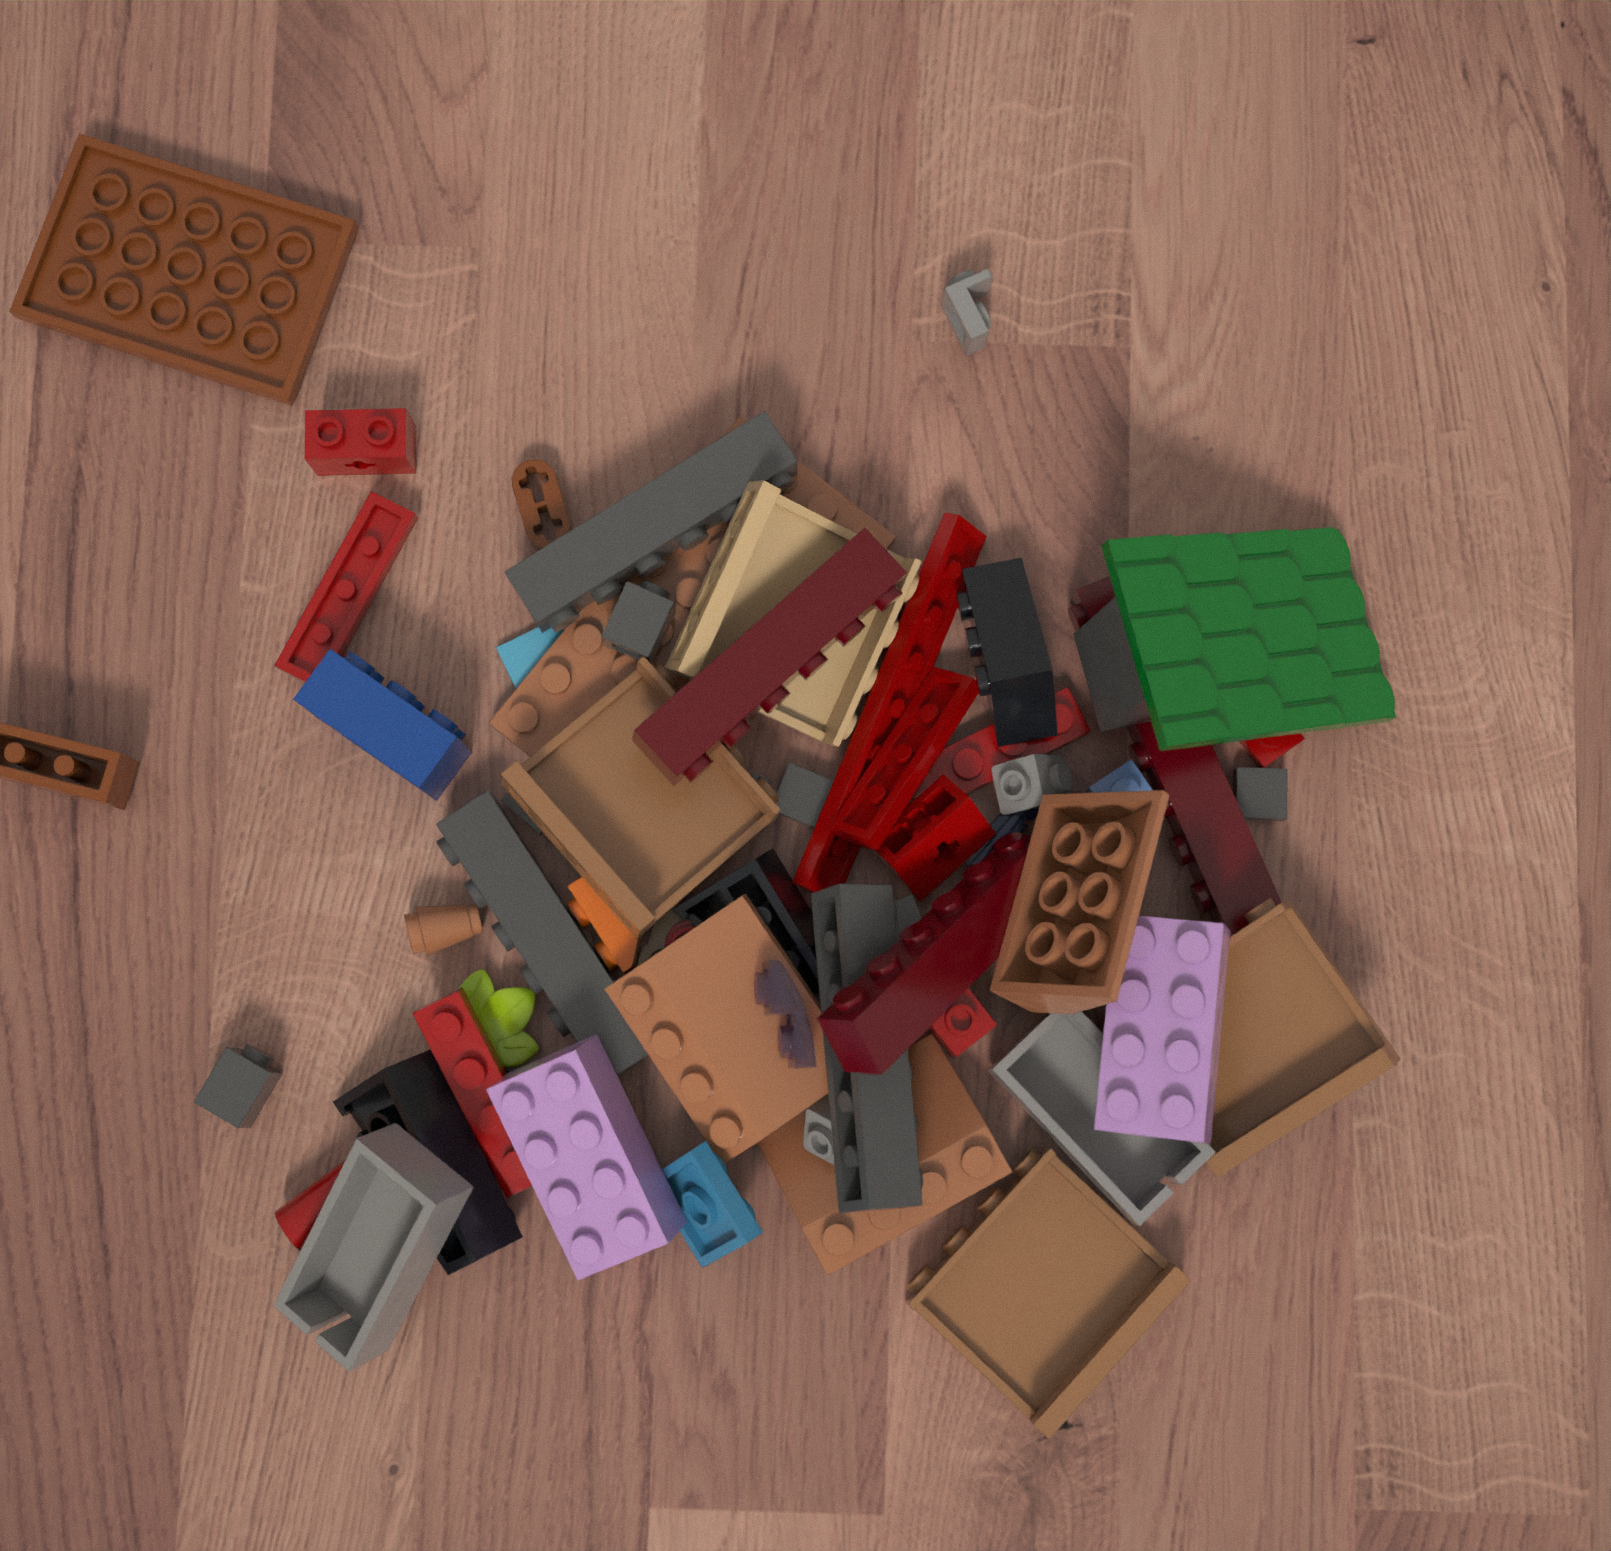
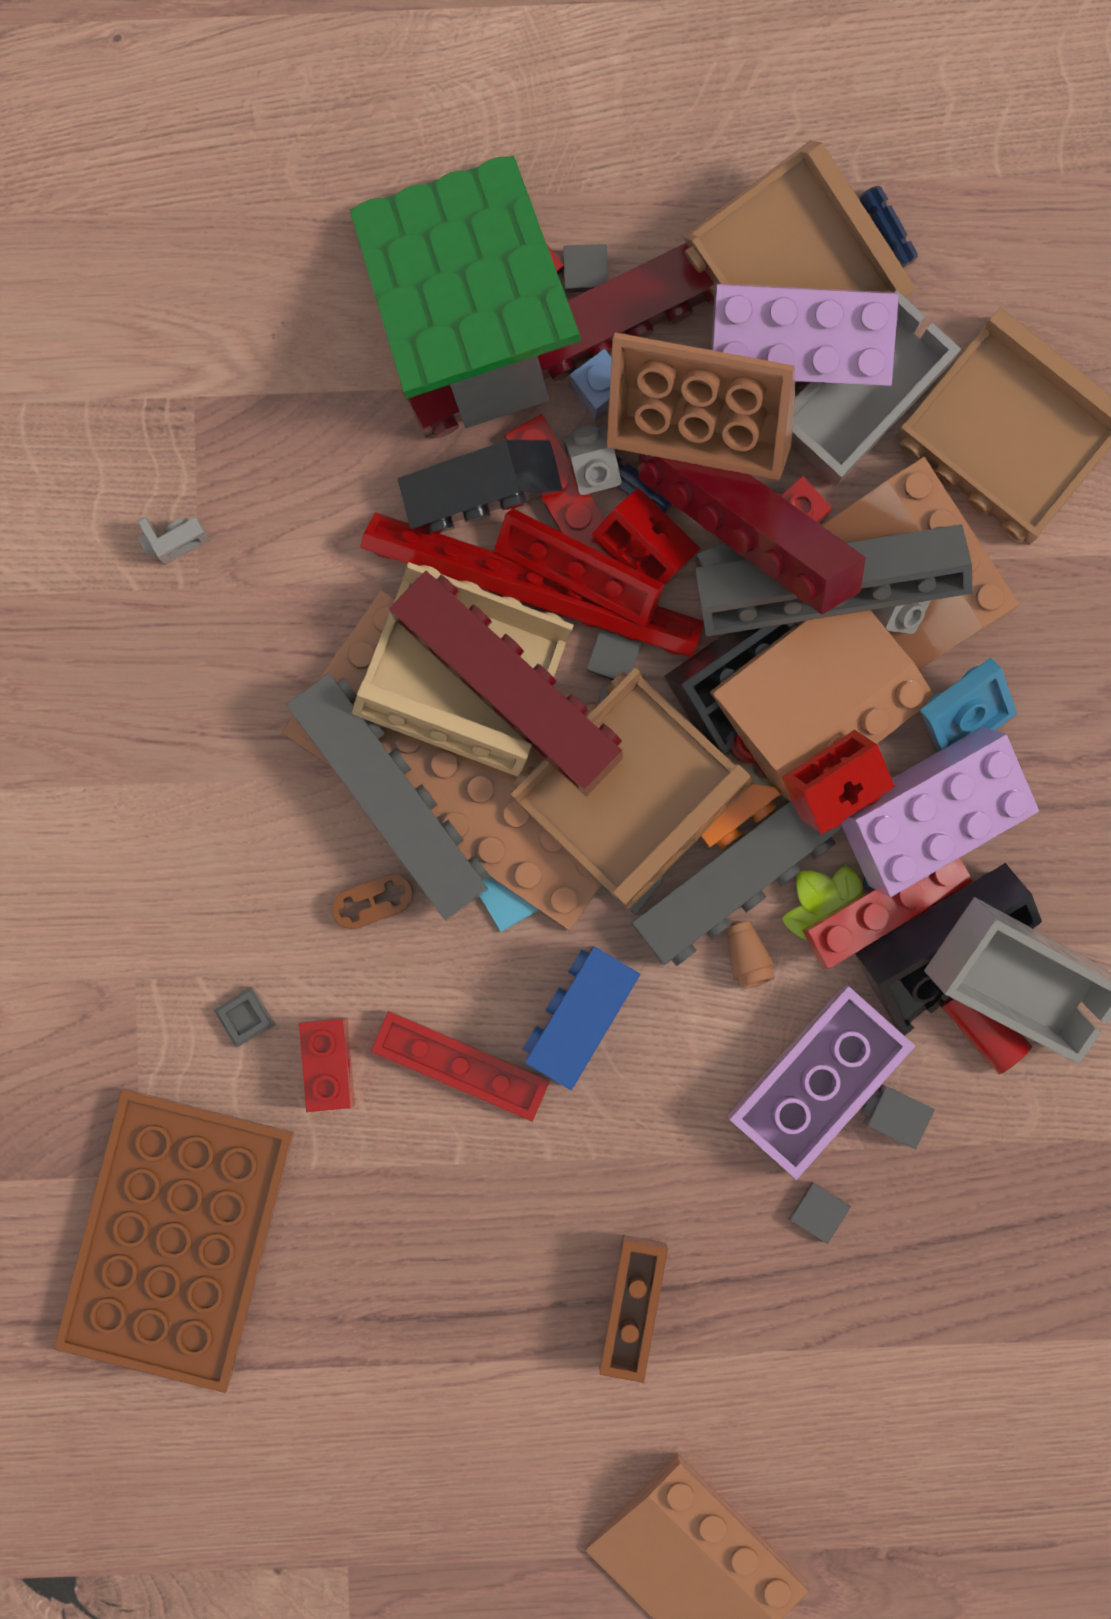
camera: 90 degrees left, 5 degrees up
dark grey brick [601,581,676,665] -> none
slope [754,960,816,1068] -> none
none -> dark grey tile [214,987,276,1048]
none -> lavender brick [726,985,915,1180]
none -> red brick [782,729,895,835]
none -> dark grey tile [789,1182,851,1244]
none -> dark blue axle [860,186,918,268]

